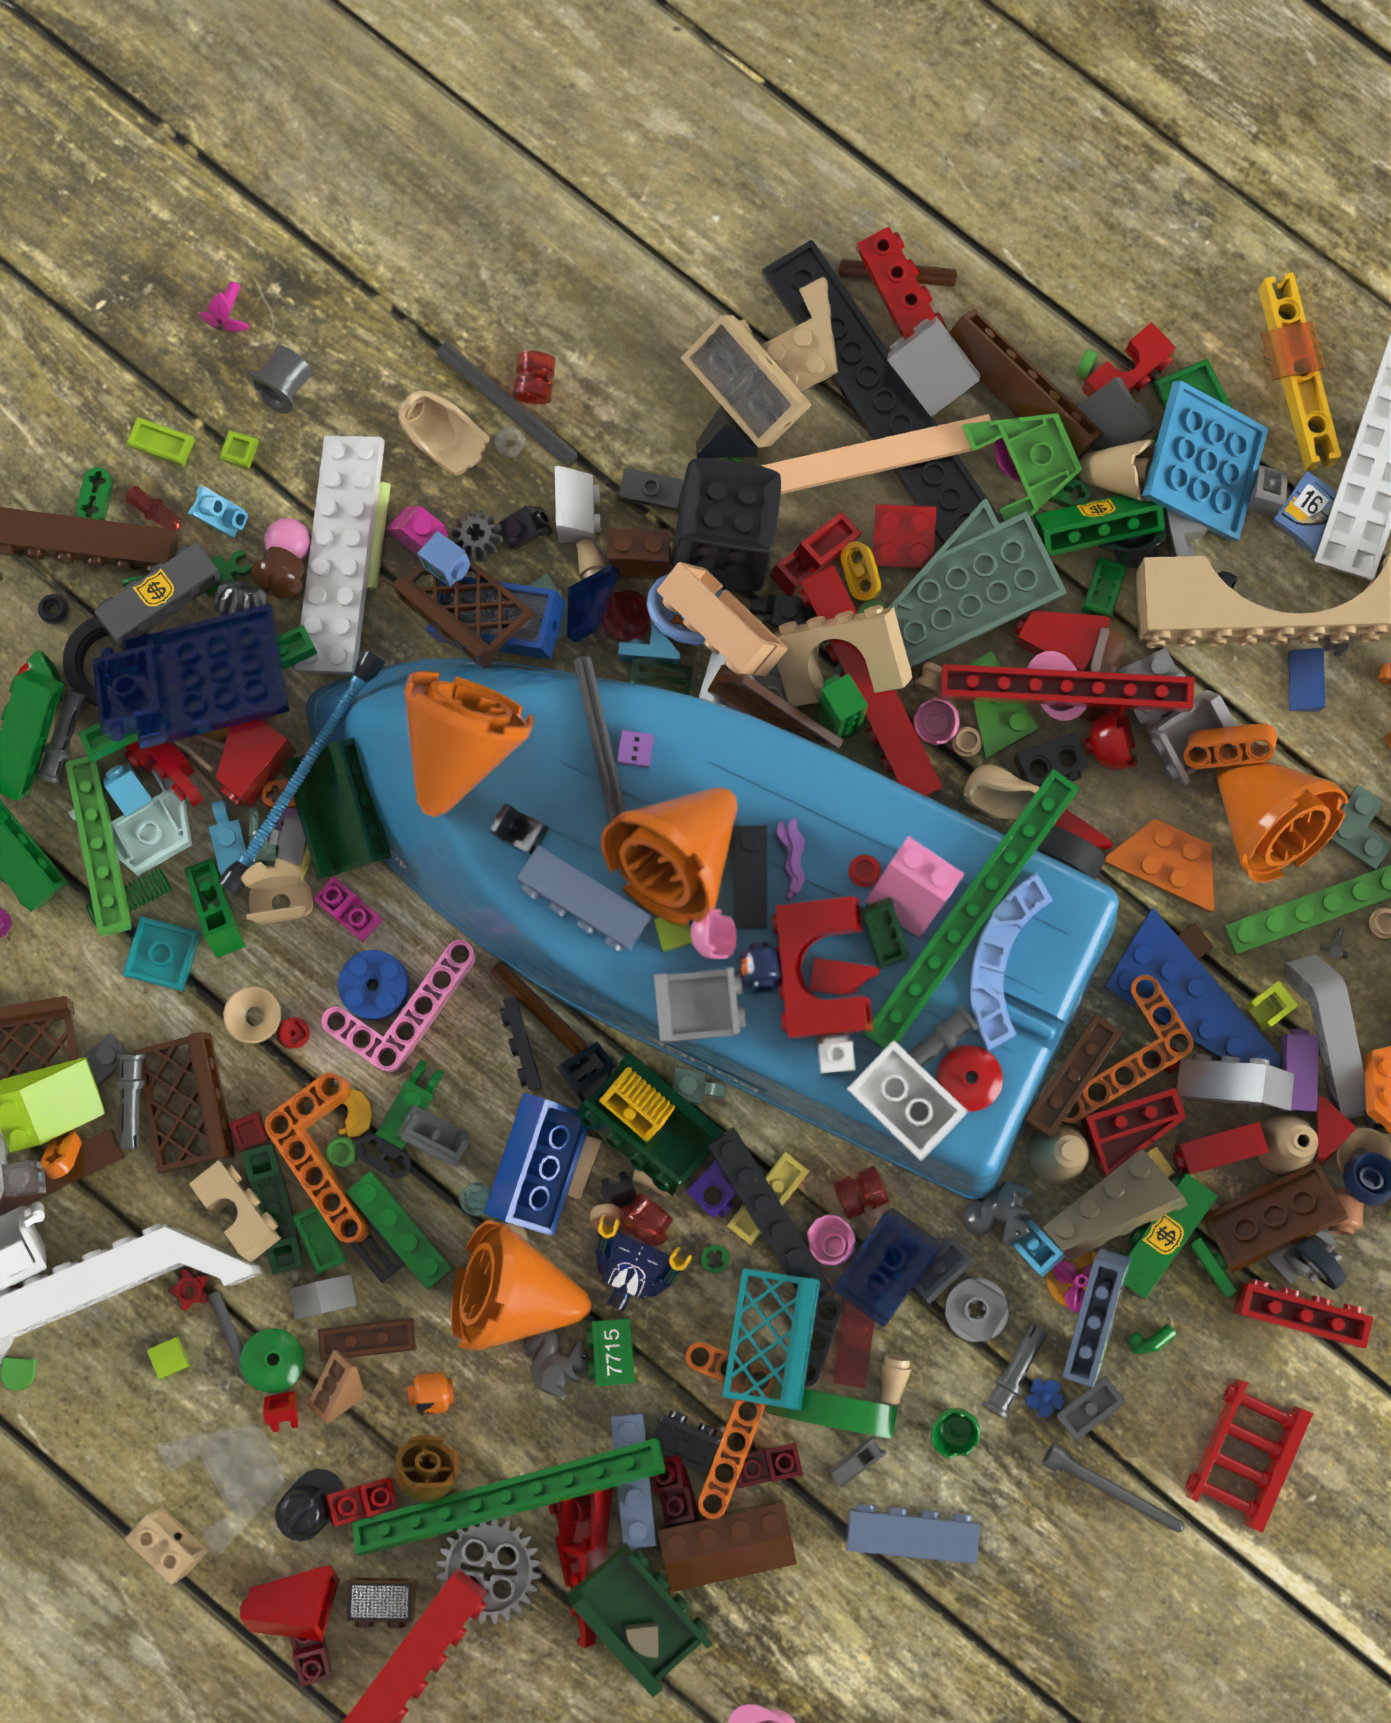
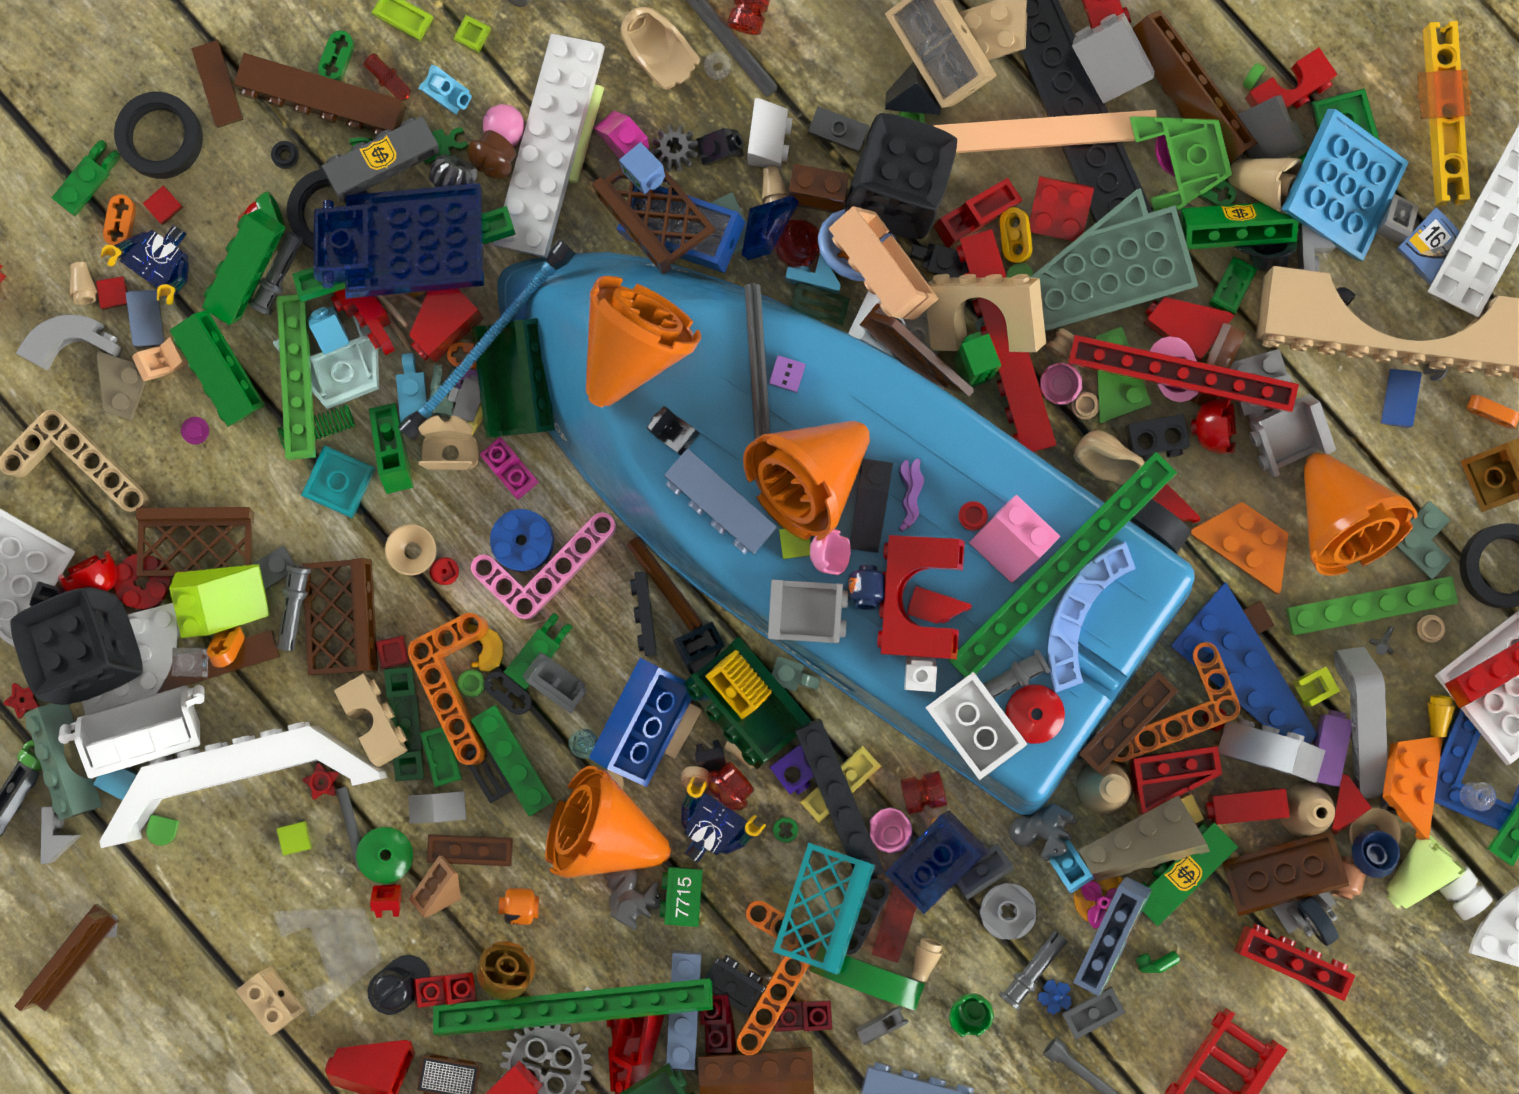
camera: 10 degrees right, 5 degrees up
dark green plate [859,897,910,969] -> none
orange beam [1183,723,1277,769] -> none
green plate [1190,1234,1237,1298] -> none

